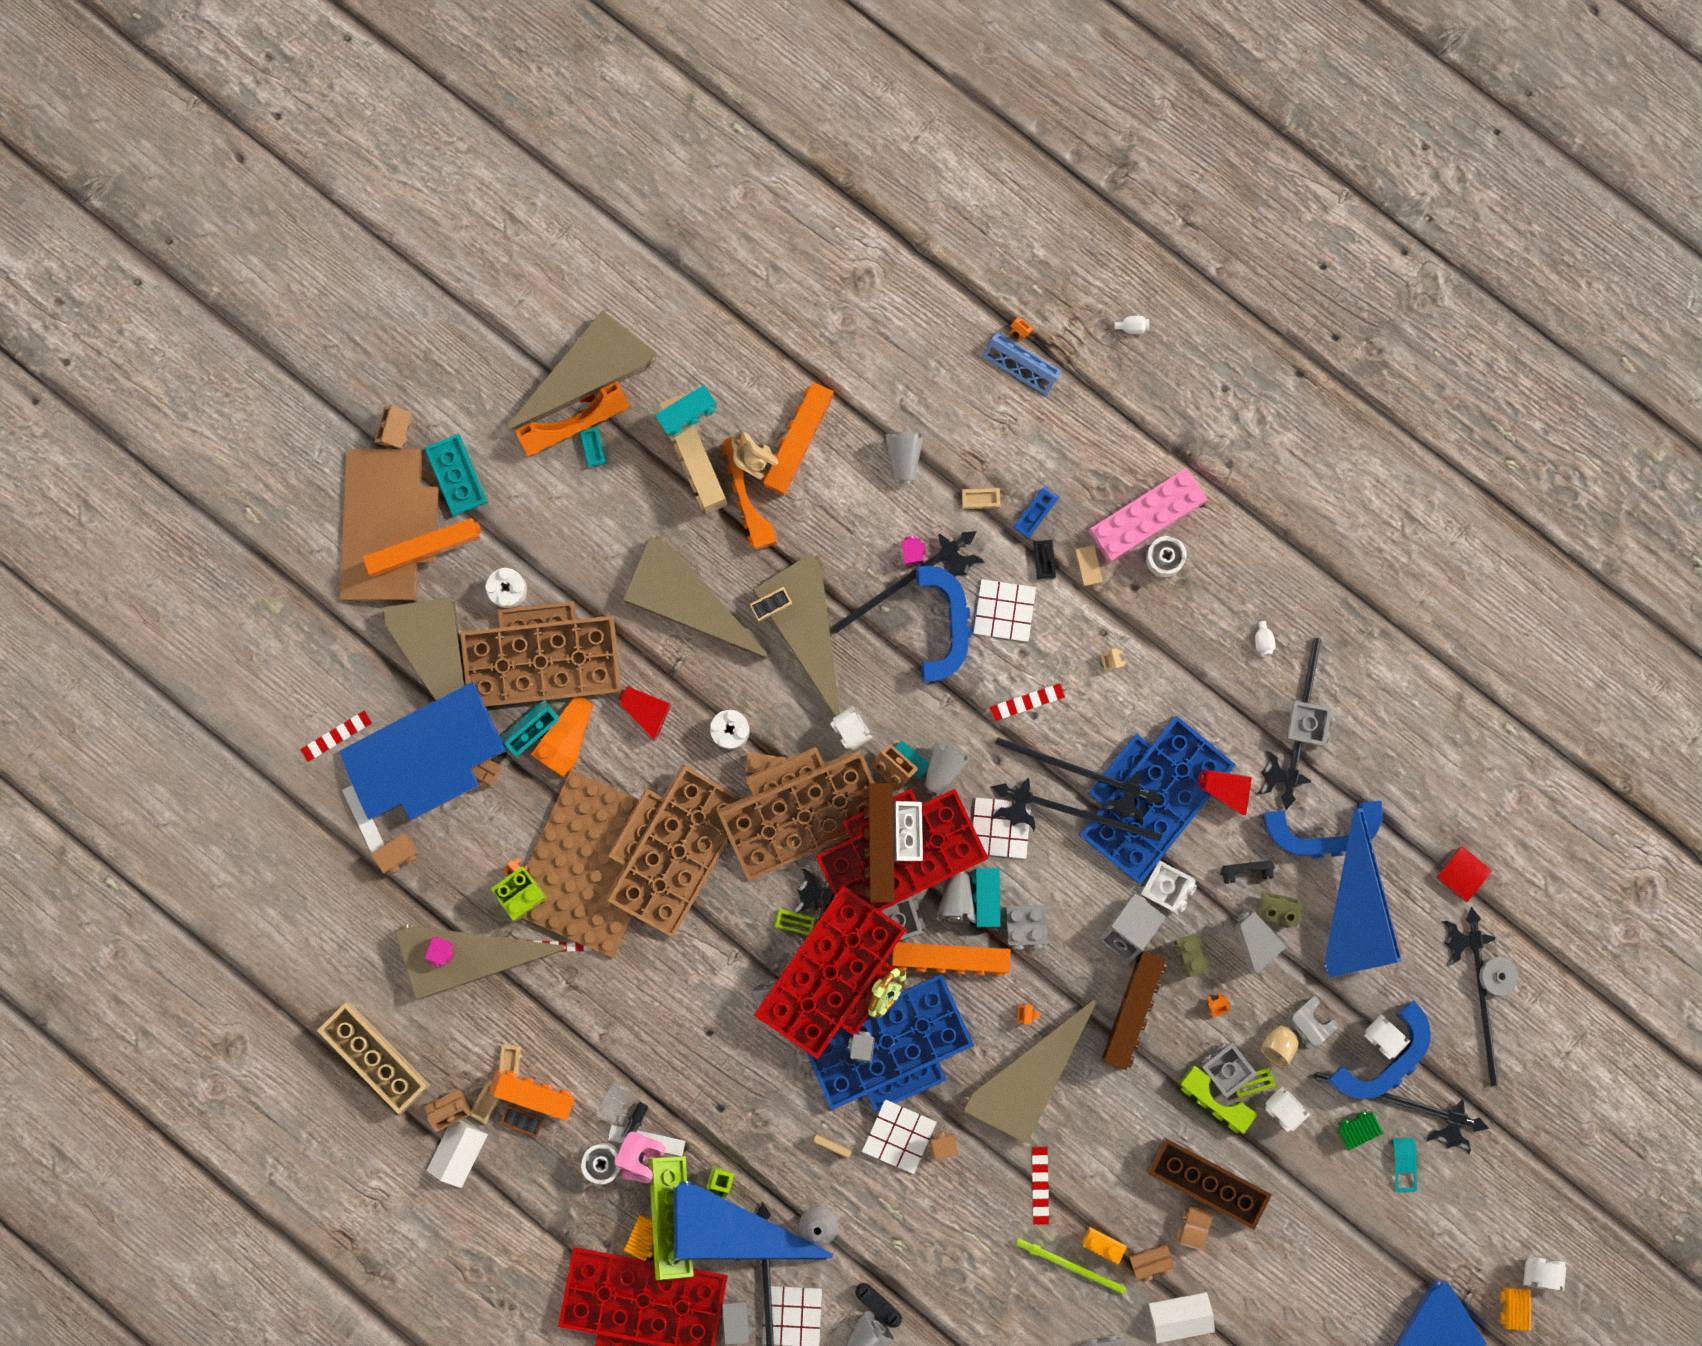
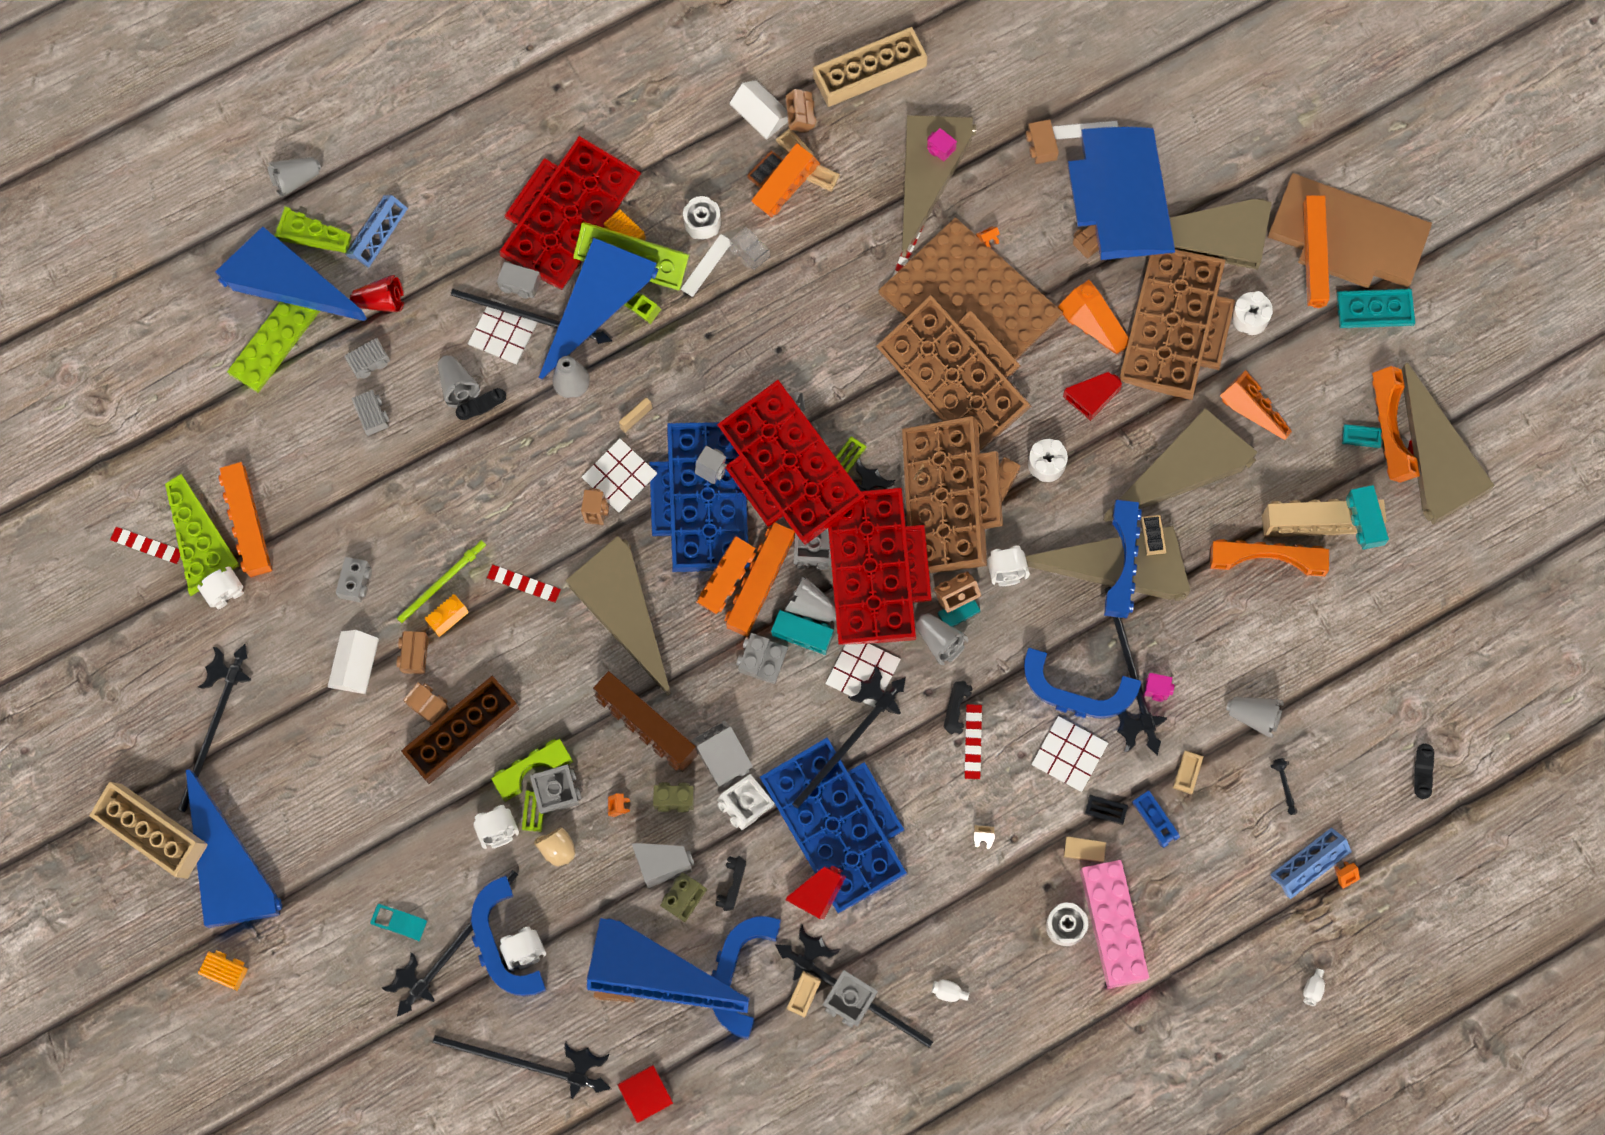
camera: 110 degrees right, 10 degrees down
sticker [300,710,372,762] -> none
medium nougat brick [374,405,412,449] -> none
lime slope [491,866,547,921] -> none
teal brick [501,700,560,757] -> none
bright pink piece [615,1132,666,1183] -> none
black axle [621,1102,649,1138] -> none
tan piece [732,431,778,479] -> none
orange brick [762,382,834,496] -> none
reddish brown brick [864,783,894,902] -> none
piece [868,968,906,1018] -> none
white slope [893,801,923,861] -> none
black piece [995,737,1163,826] -> none
orange tile [1017,1004,1040,1025] -> none
light grey piece [1285,996,1339,1048] -> none
green brick [1335,1109,1384,1151] -> none
light grey plate [1479,957,1518,996] -> none
white brick [1523,1257,1566,1292] -> none
none -> orange wedge [695,536,756,614]
none -> tan tile [787,971,821,1017]
none -> black piece [944,681,973,735]
none -> blue arch [1104,500,1142,618]
none -> orange wedge [1220,370,1292,440]
none -> black piece [1270,758,1297,815]
none -> black piece [1414,743,1435,799]

